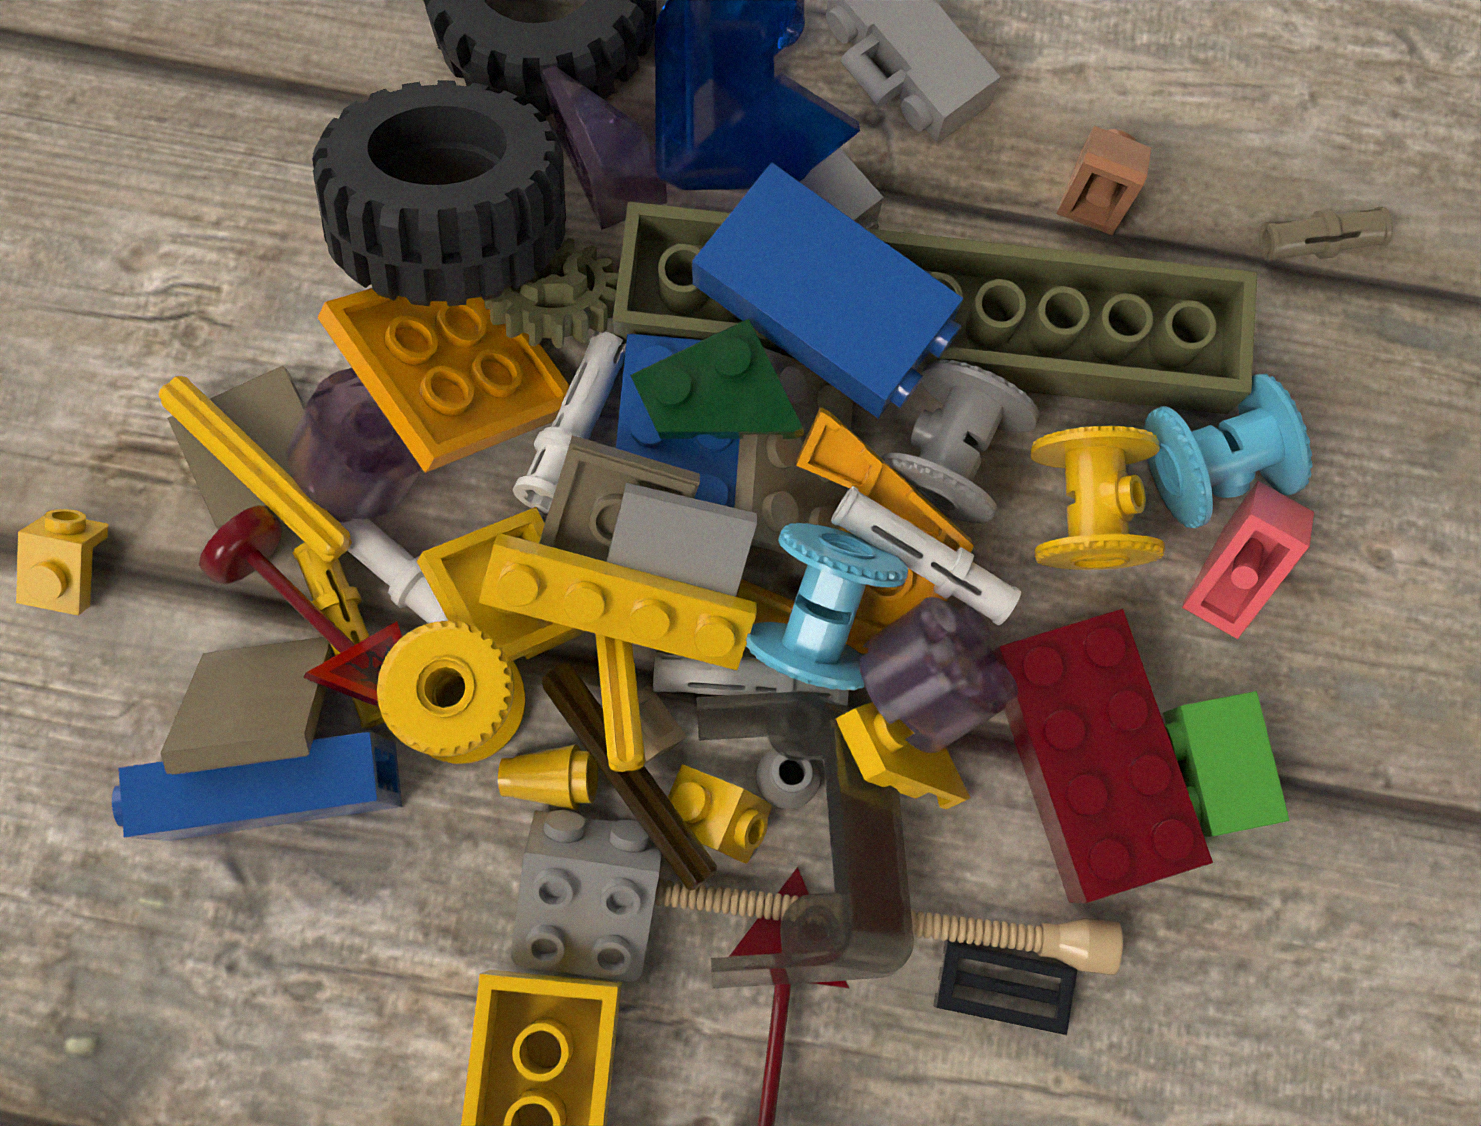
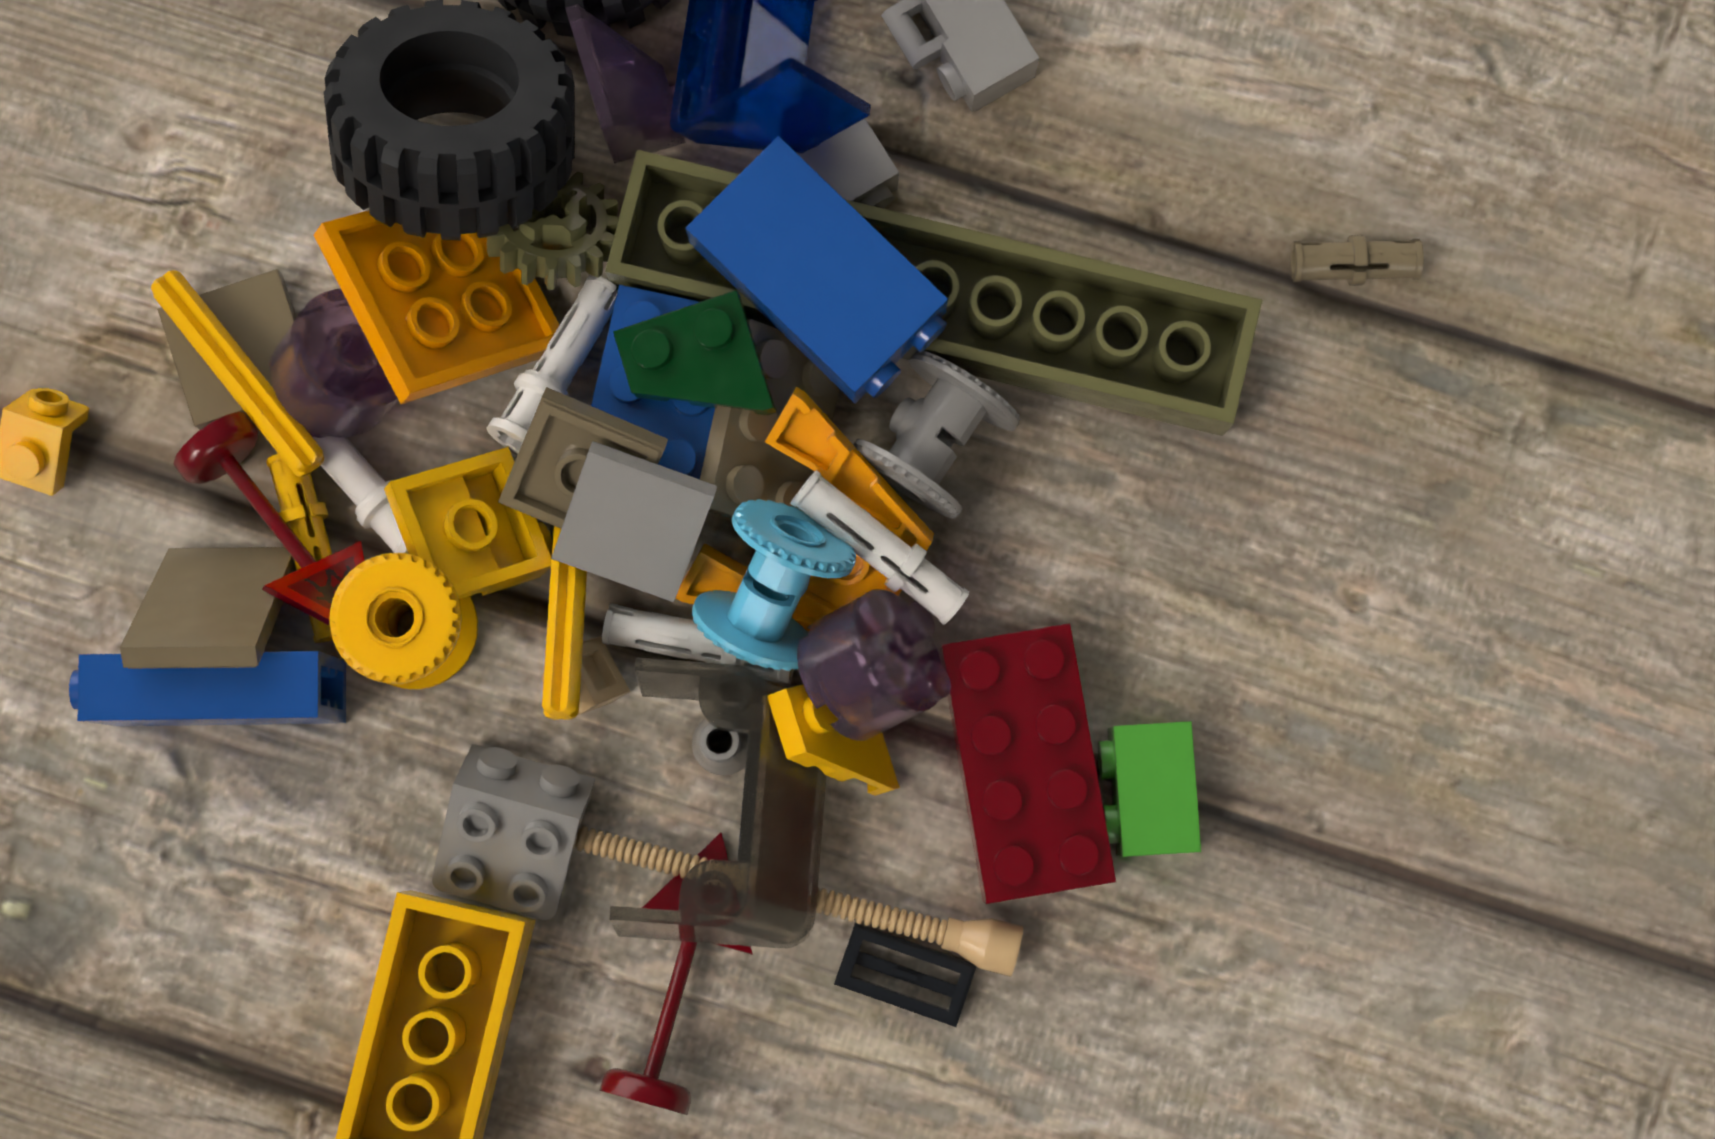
camera: 15 degrees right, 5 degrees up
yellow plate [478,533,757,671] -> none
yellow cone [498,744,598,810] -> none
dark brown axle [541,662,717,890] -> none
yellow bracket [668,764,772,864] -> none
yellow hose [1030,426,1165,570] -> none
nougat slope [1056,126,1152,235] -> none
medium azure hose [1143,374,1313,528] -> none
coral slope [1182,481,1314,639] -> none

